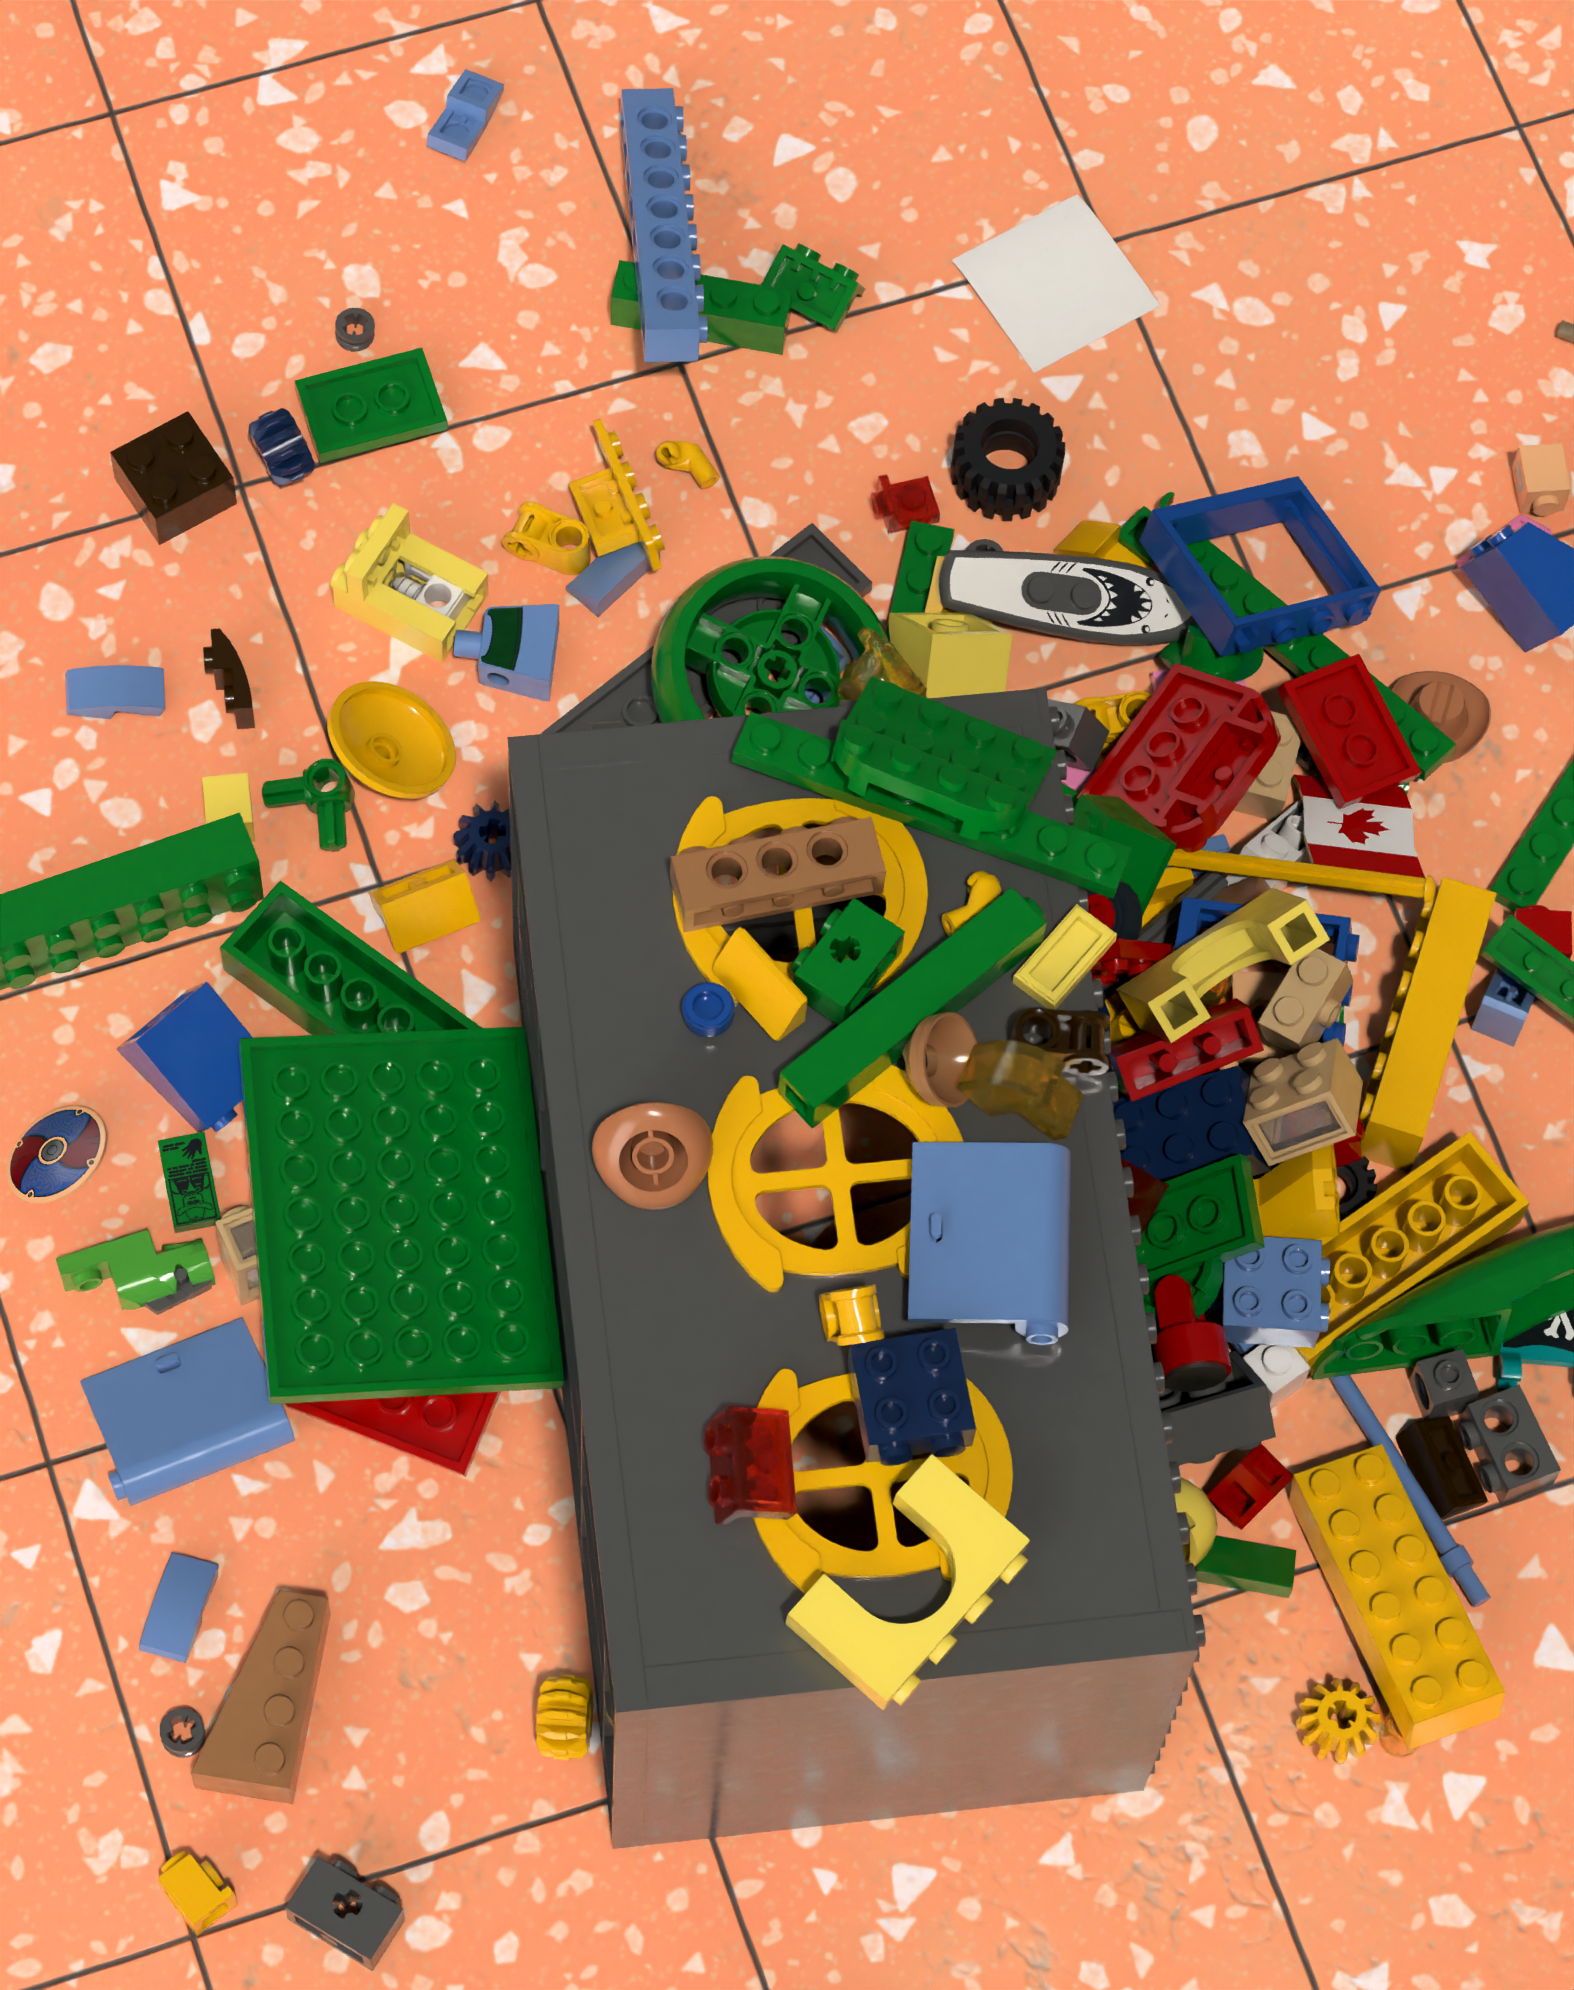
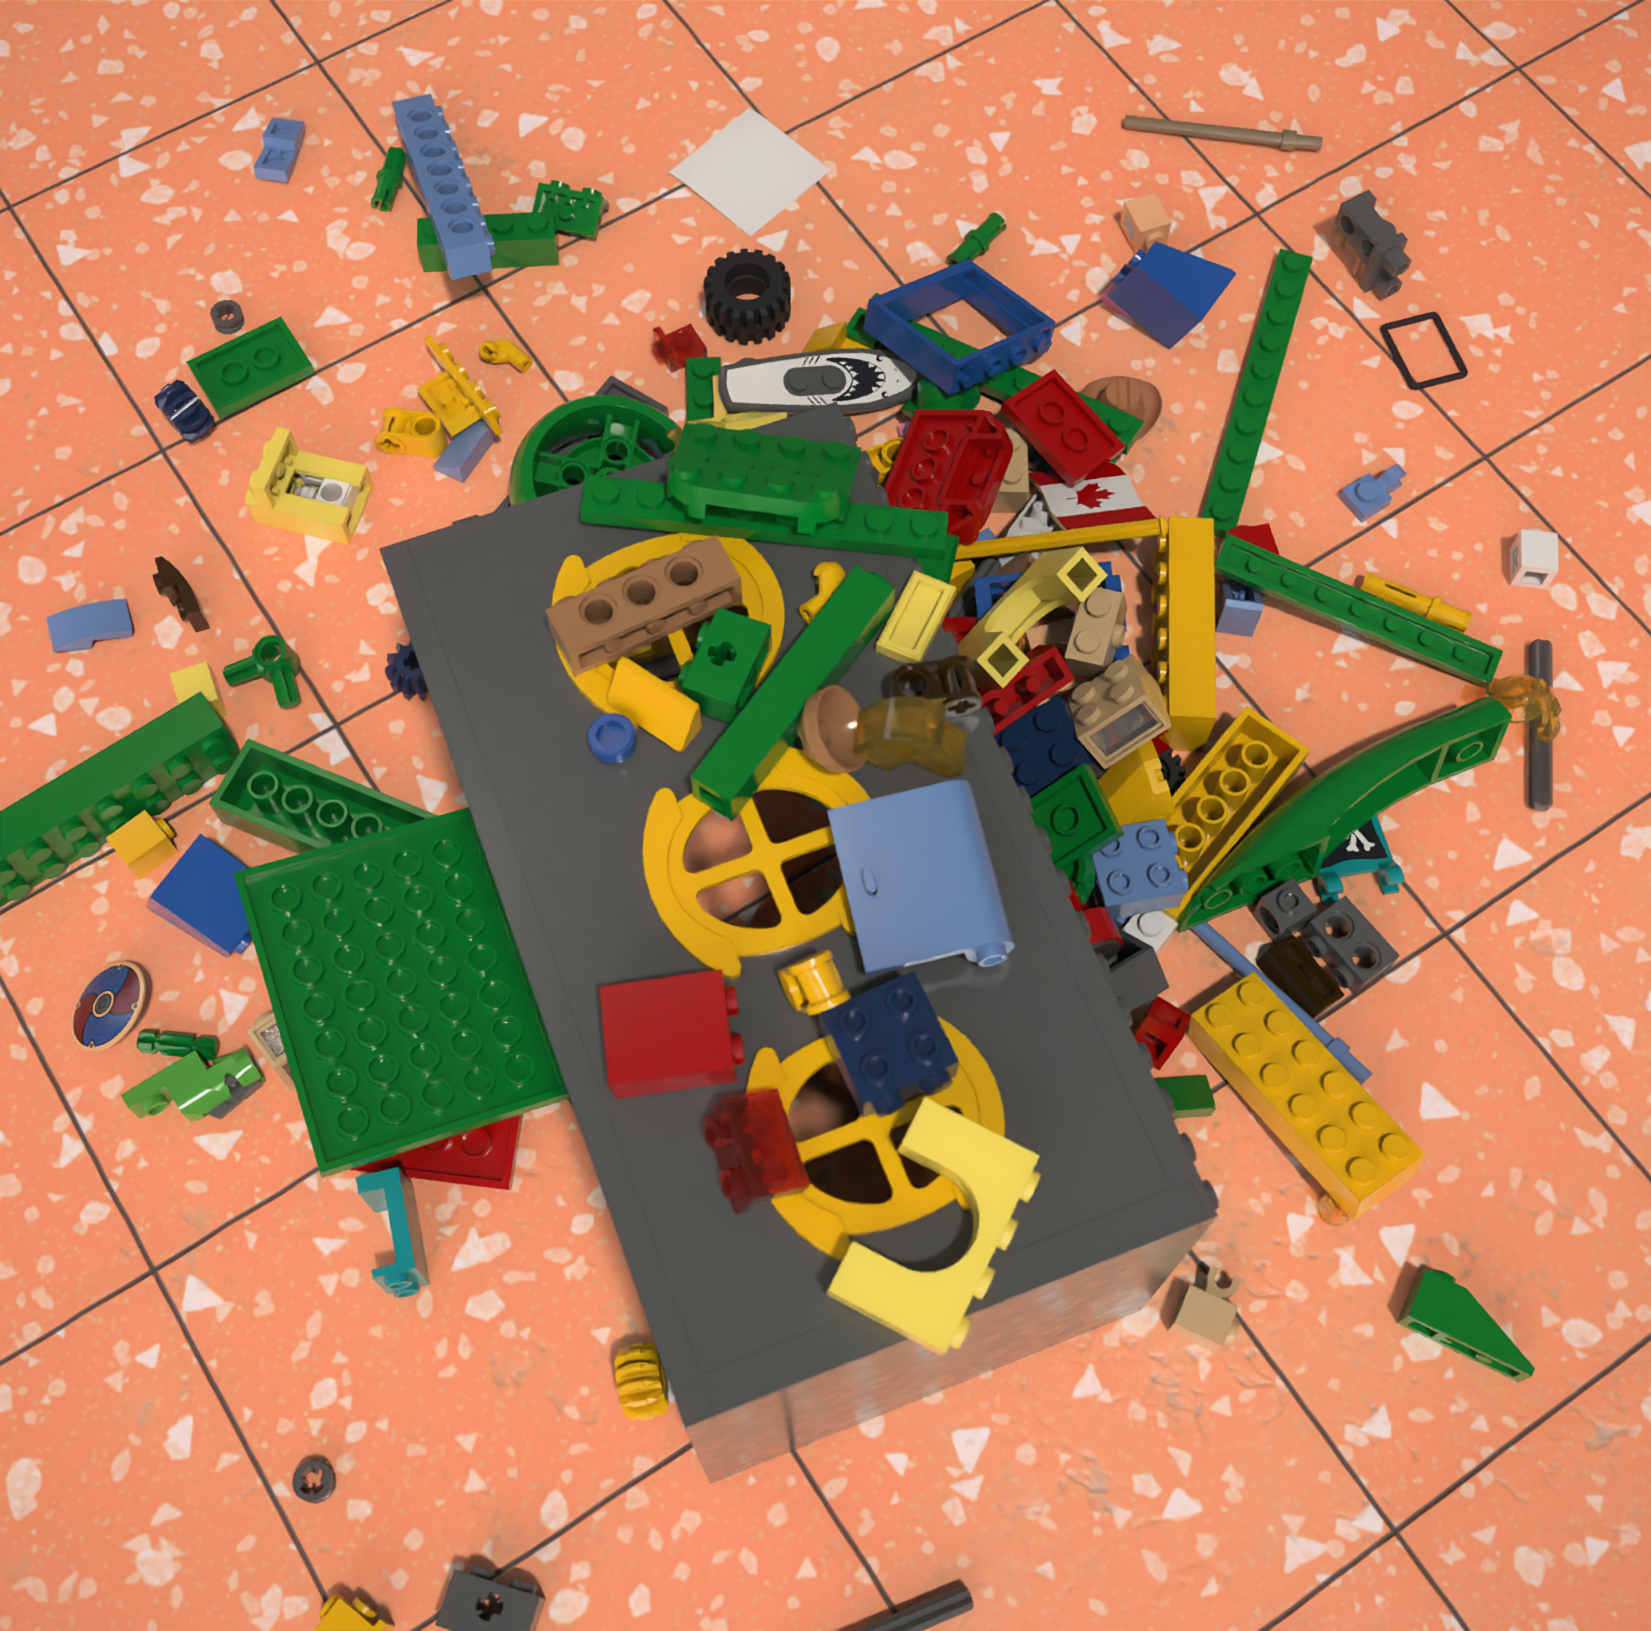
camera: 10 degrees left, 0 degrees up
medium blue door [80,1317,295,1506] -> none
dark brown brick [110,411,237,545] -> none
medium blue slope [139,1552,219,1663] -> none
green tile [158,1132,221,1233] -> none
medium nougat wedge [191,1590,331,1804] -> none
yellow dish [327,681,456,799] -> none
yellow panel [369,859,481,954] -> none
medium blue torso [454,604,560,702] -> none
nougat hat [592,1102,713,1210] -> none
yellow gear [1296,1677,1382,1765] -> none
none -> yellow brick [106,810,178,880]
none -> green axle [136,1029,219,1060]
none -> teal panel [356,1167,430,1298]
none -> green axle [371,147,407,212]
none -> red brick [599,969,745,1099]
none -> green pin [947,212,1007,266]
none -> tan brick [1168,1267,1240,1353]
none -> green slope [1397,1269,1535,1382]

